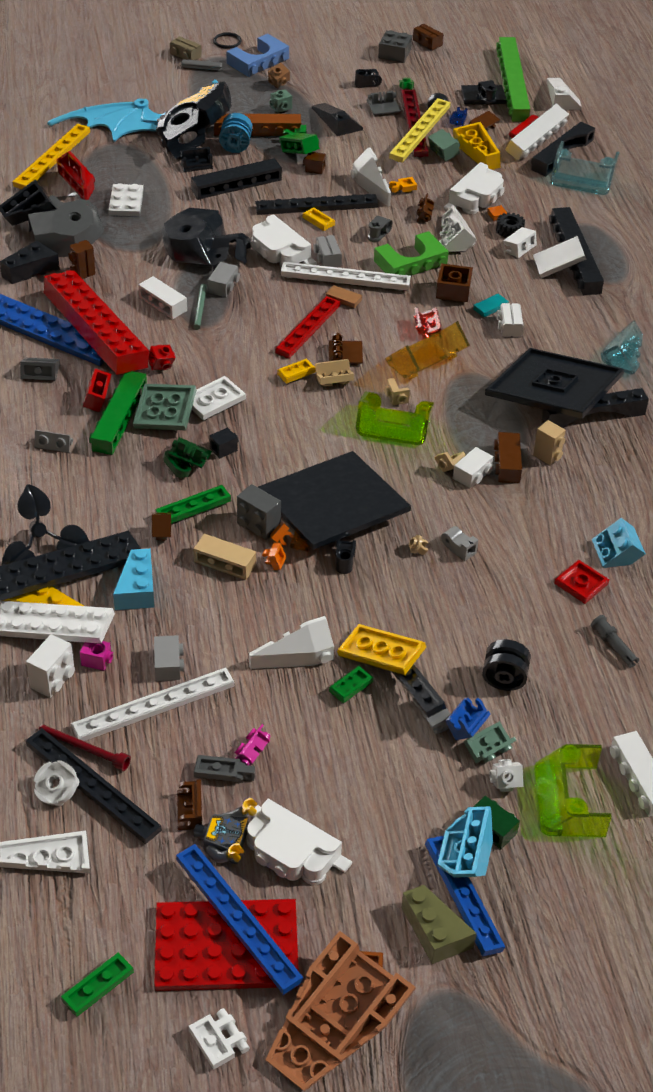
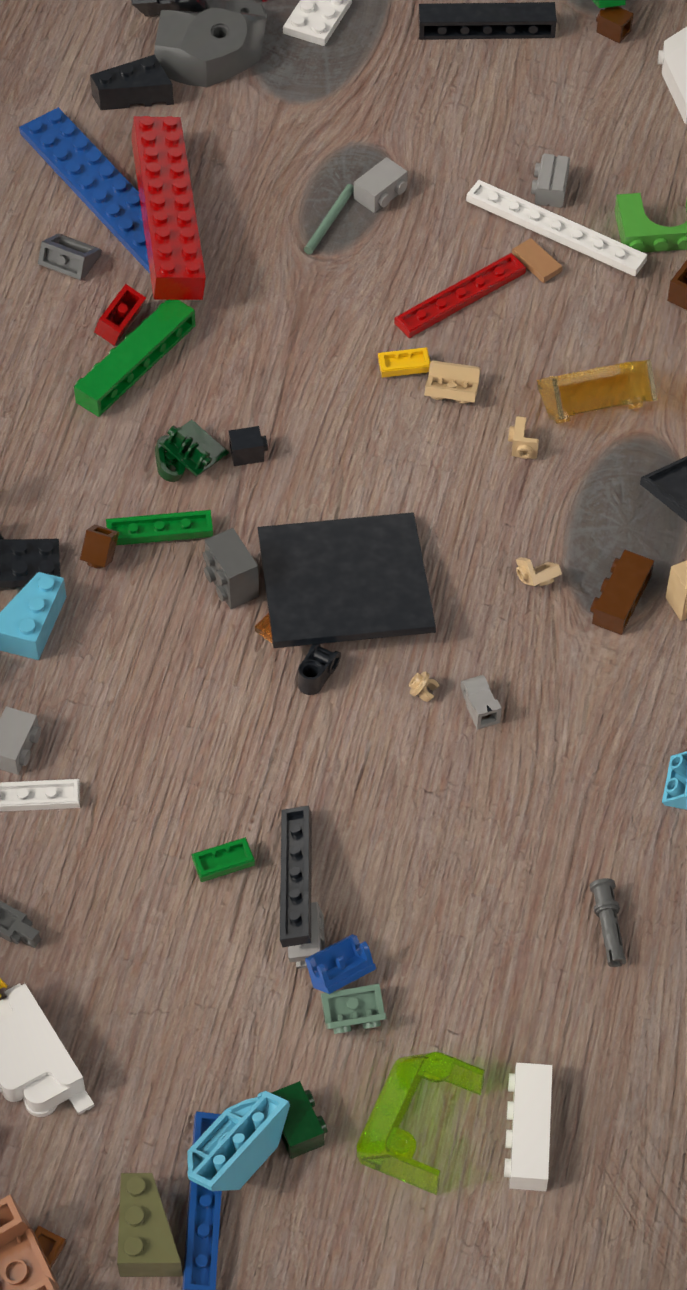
camera: 25 degrees right, 10 degrees up
light grey hinge [34,430,73,453] -> none
reddish brown brick [68,240,96,279] -> none
sand green plate [133,384,197,430] -> none
white brick [138,276,187,319] -> none
red brick [148,344,176,370] -> none
black piece [162,207,252,271] -> none
white plate [191,376,246,420] -> none
tan brick [194,534,256,580] -> none
dark pink hinge [234,724,270,766] -> none
white wedge [249,616,334,669] -> none
white brick [251,214,317,268] -> none
black plate [255,194,378,215] -> none
orange tile [262,543,286,570] -> none
orange tile [269,522,294,546] -> none
yellow tile [302,207,335,231] -> none
reddish brown hinge [329,333,363,364] -> none
yellow tile [337,624,426,675] -> none
clear neon green windscreen [356,391,434,445] -> none
dark grey piece [368,215,393,242] -> none
clear red bracket [414,307,443,340] -> none
white brick [453,447,494,489] -> none
black wheel [482,639,531,691] -> none
white brick [489,759,524,792] -> none
red tile [554,560,610,604] -> none

